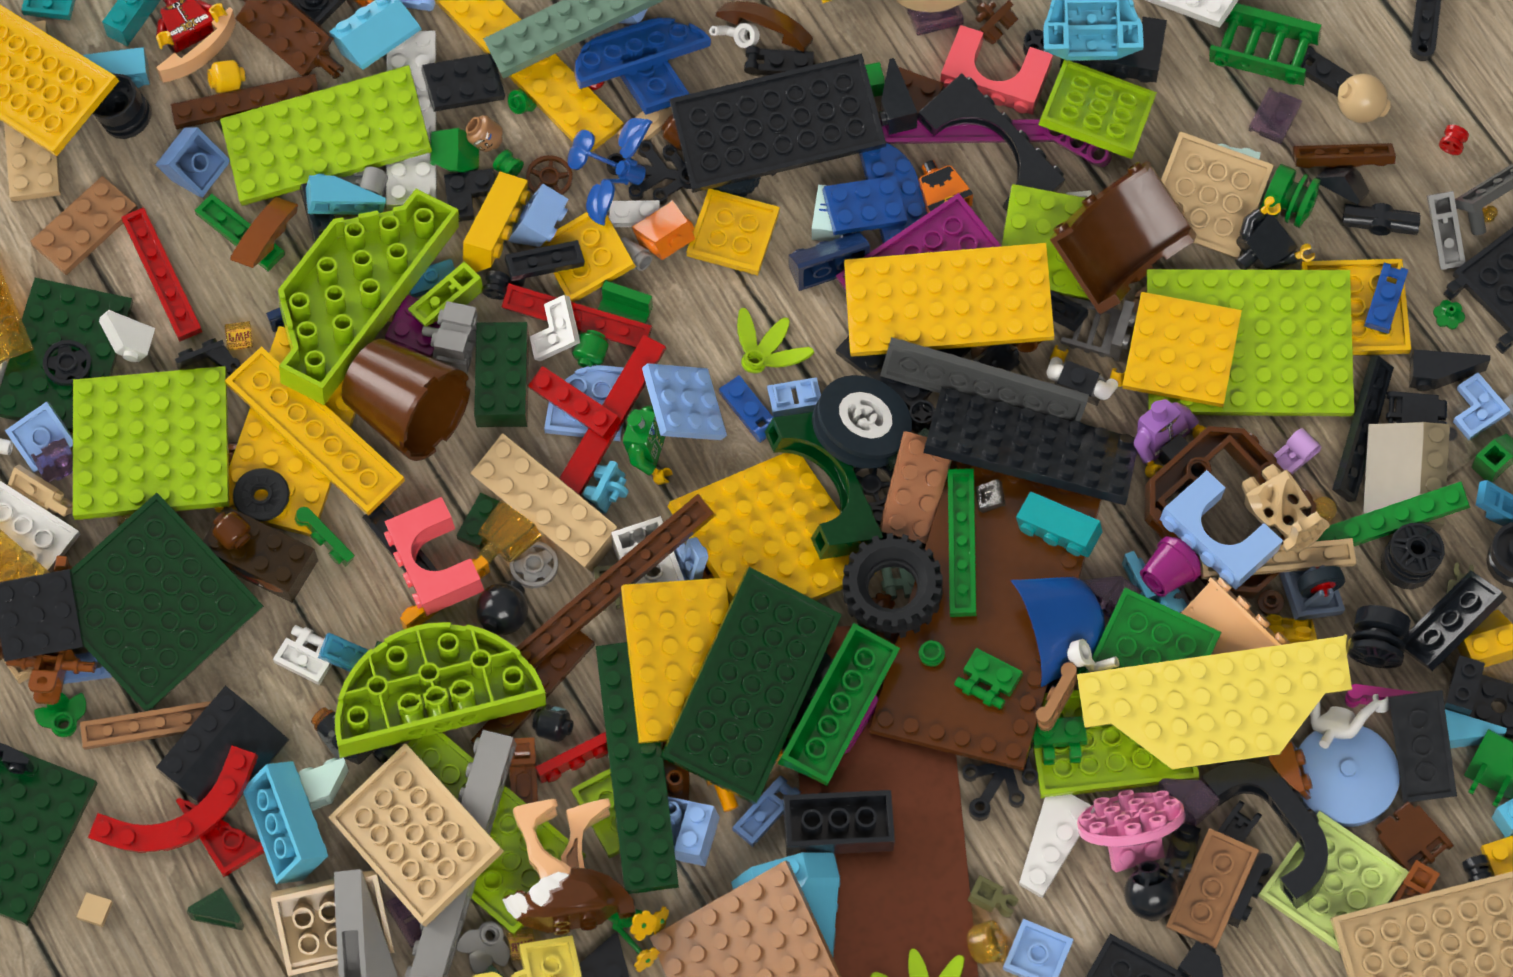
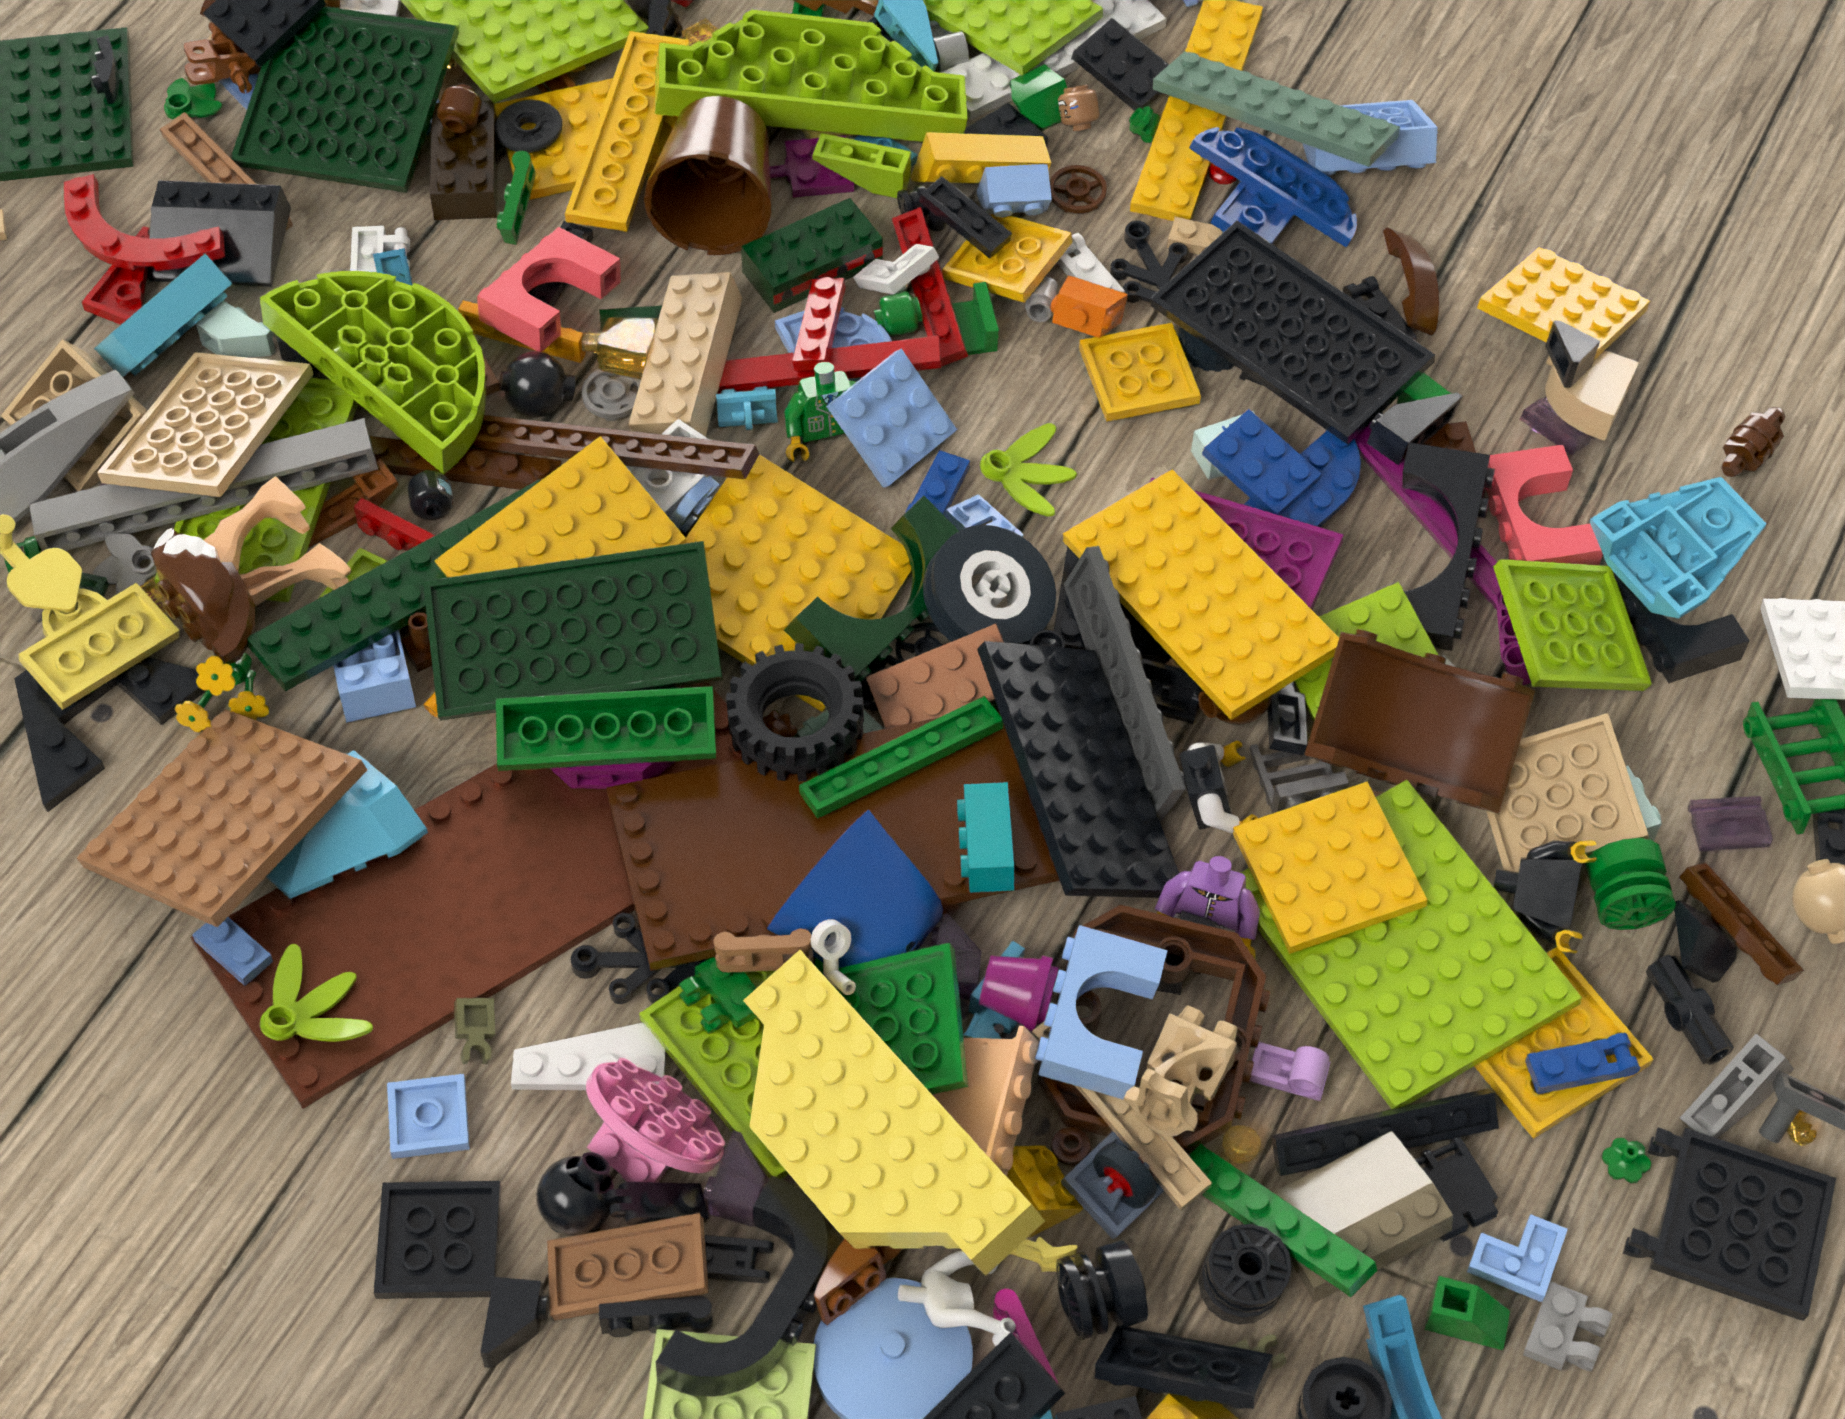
camera: 55 degrees right, 10 degrees down
clear green slope [187,887,244,931] -> none
light grey brick [422,301,479,373] -> none
green wheel [493,149,524,176] -> none
blue plant [568,118,653,226] -> none
white plate [709,23,759,48] -> none
medium blue plate [732,776,801,847] -> none
black brick [783,790,895,856] -> none
dark blue slope [788,232,870,291] -> none
orange torso [919,160,973,214] -> none
green plate [919,640,945,667] -> none
green plate [954,648,1023,710] -> none
clear yellow hair [967,920,1008,964] -> none
reddish brown hips [975,0,1018,45] -> none
clear smoke tile [975,479,1006,513] -> none
black slope [1409,349,1491,391] -> none

